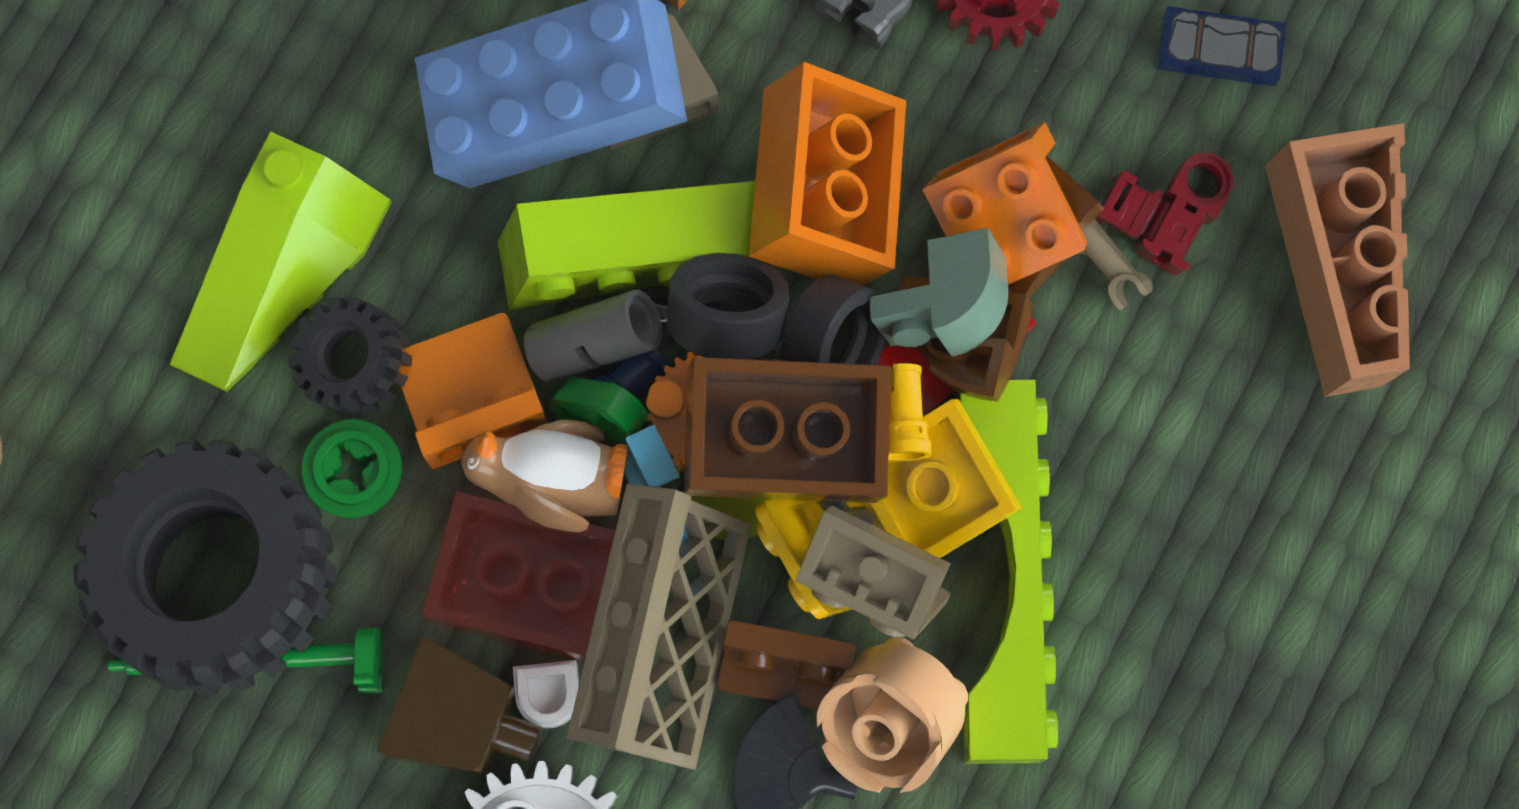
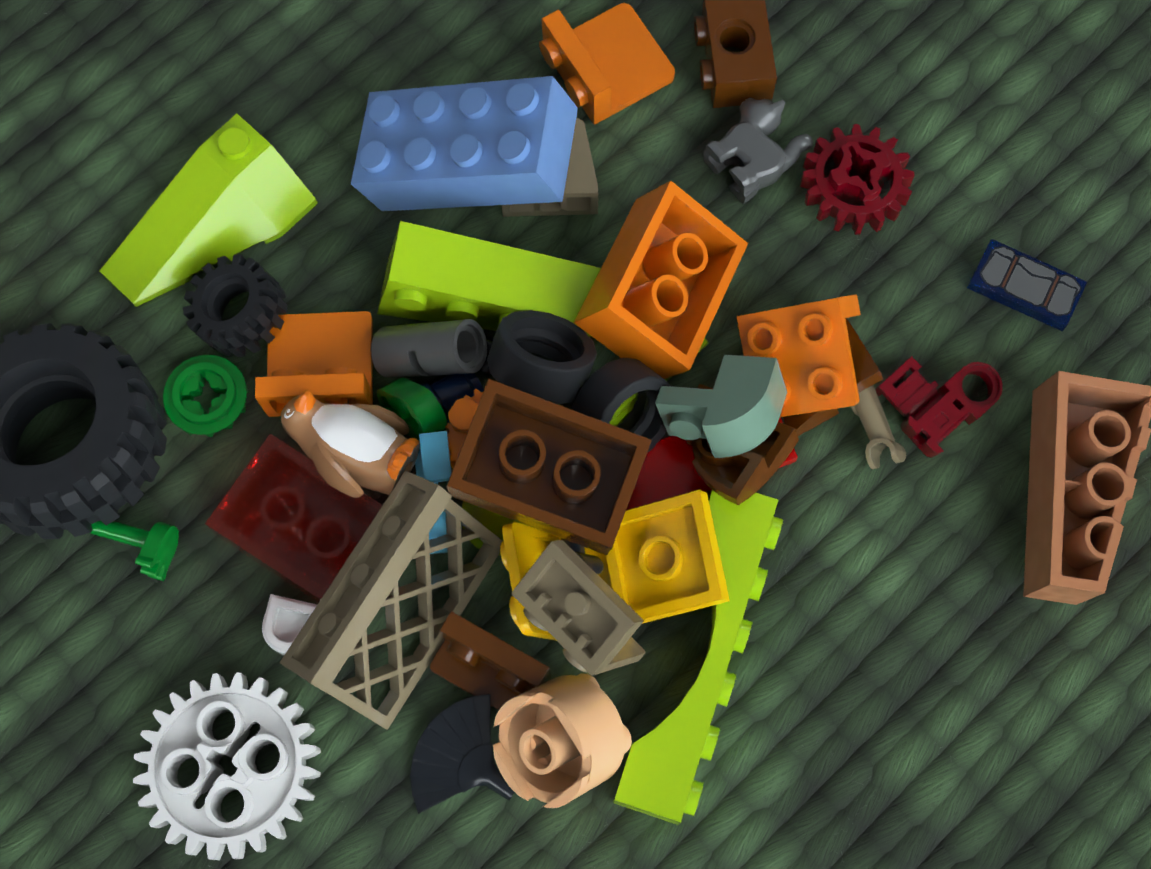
camera: 25 degrees right, 5 degrees down
dark brown torso [377,637,542,775] -> none
yellow pin [888,364,932,461] -> none

